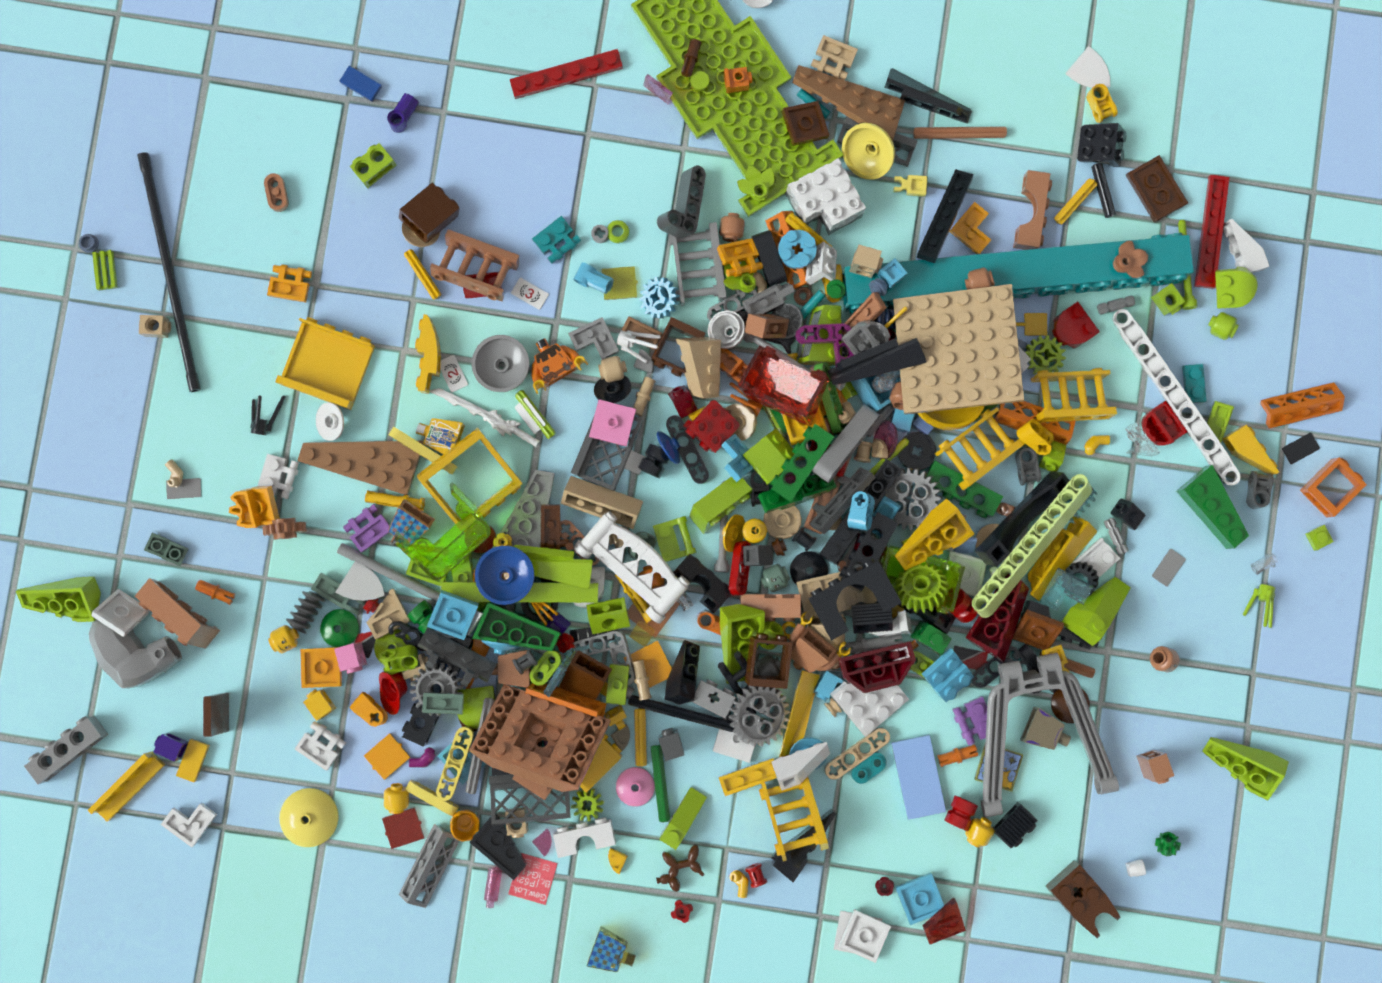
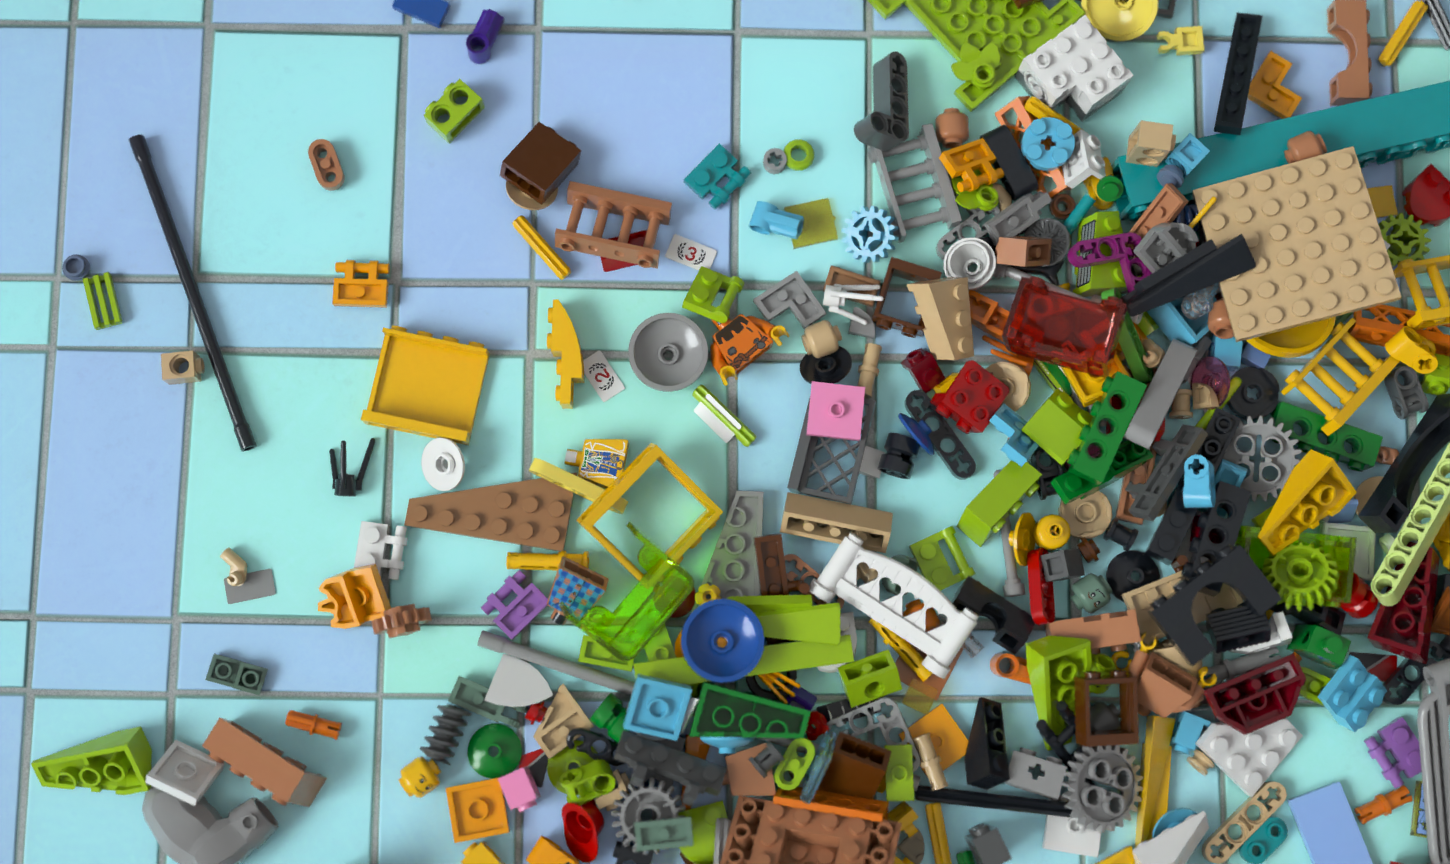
camera: 10 degrees left, 5 degrees down
white sword [429,388,540,447] -> none
none -> lime plate [682,266,744,323]

